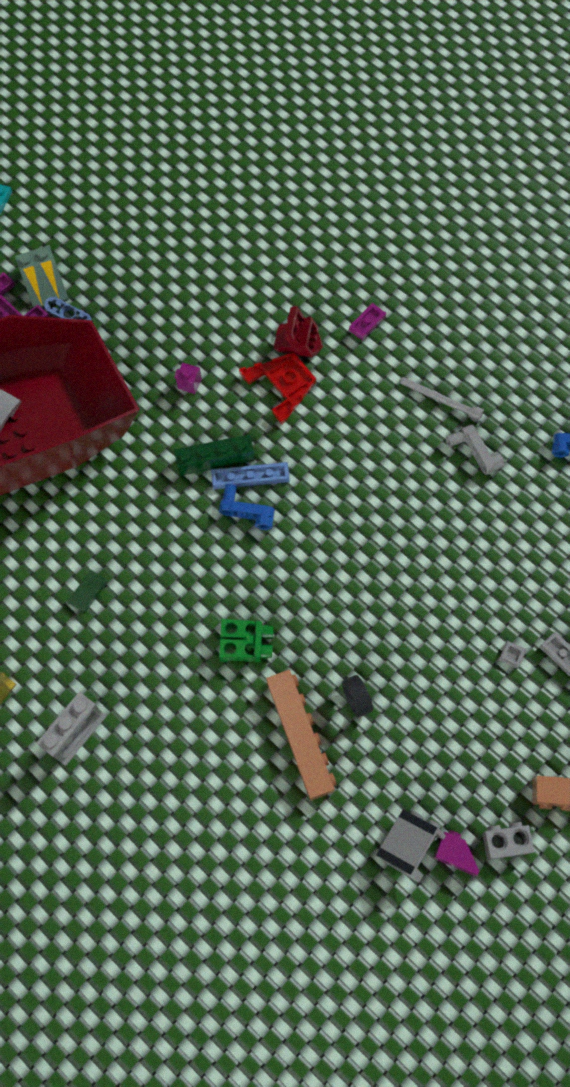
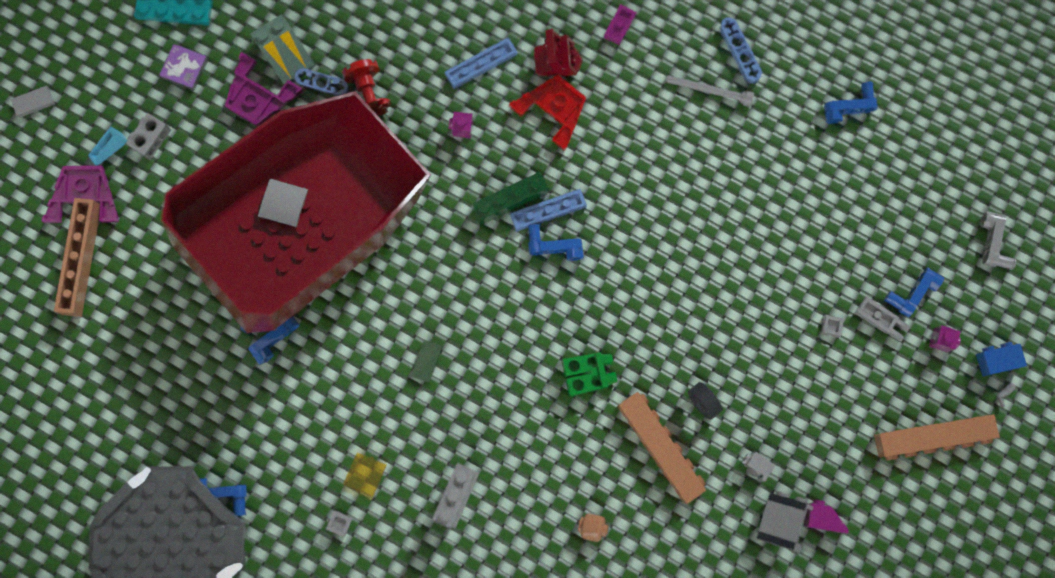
camera: 20 degrees left, 10 degrees up
light grey beam [445,425,504,475] -> none
light grey brick [482,822,535,860] -> none
none -> red piece [342,59,391,116]
none -> medium blue tile [444,38,518,89]
none -> nougat head [578,513,609,542]
none -> medium blue beam [720,17,762,84]
none -> light grey brick [742,452,776,482]

